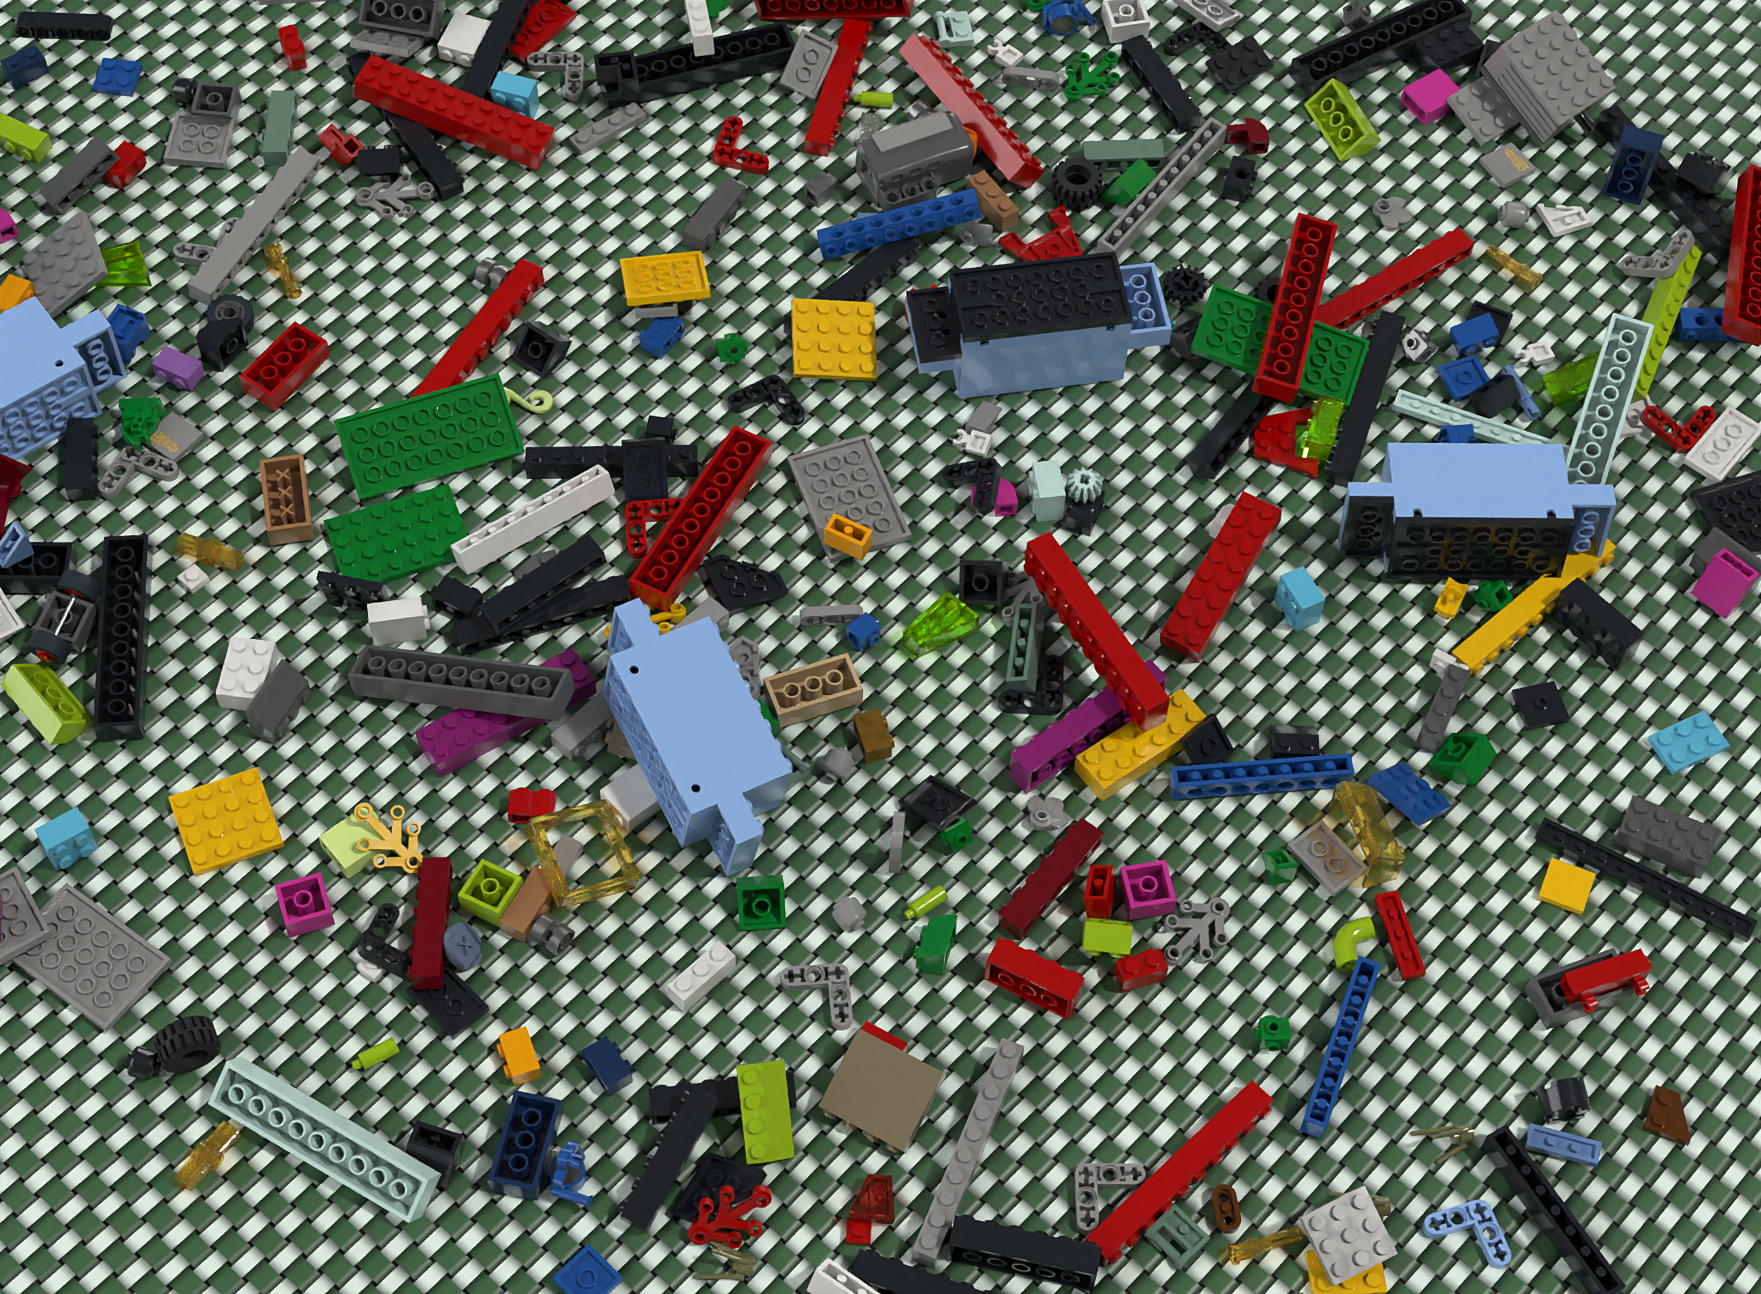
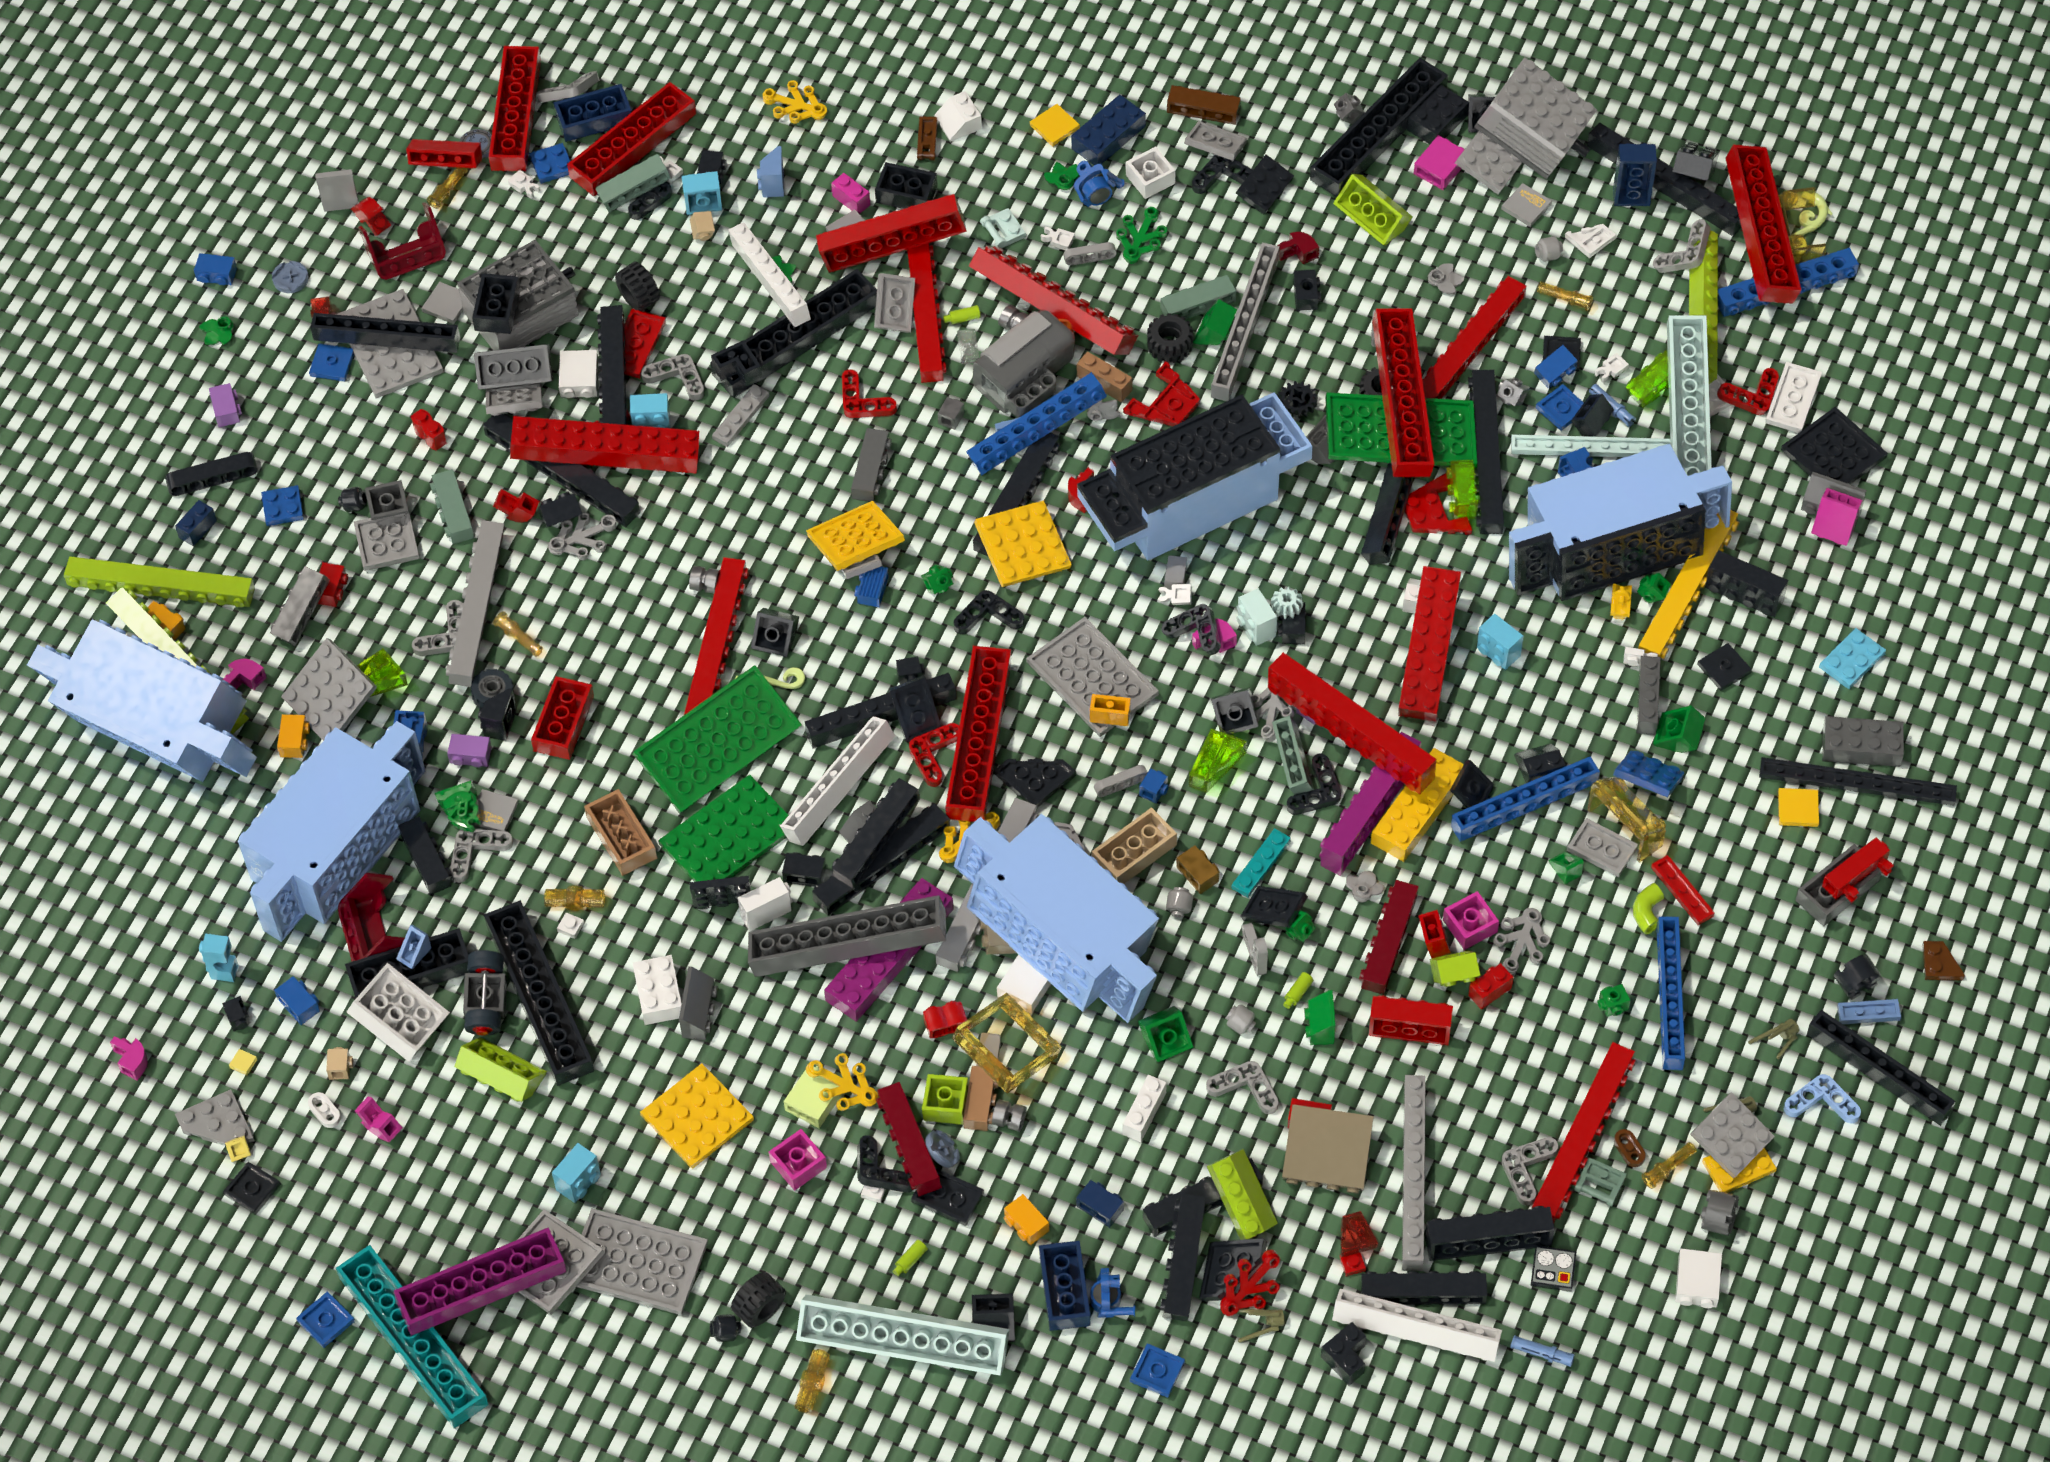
camera: 15 degrees left, 0 degrees up
black brick [1120,34,1202,135] -> none
none -> teal plate [1231,828,1291,898]

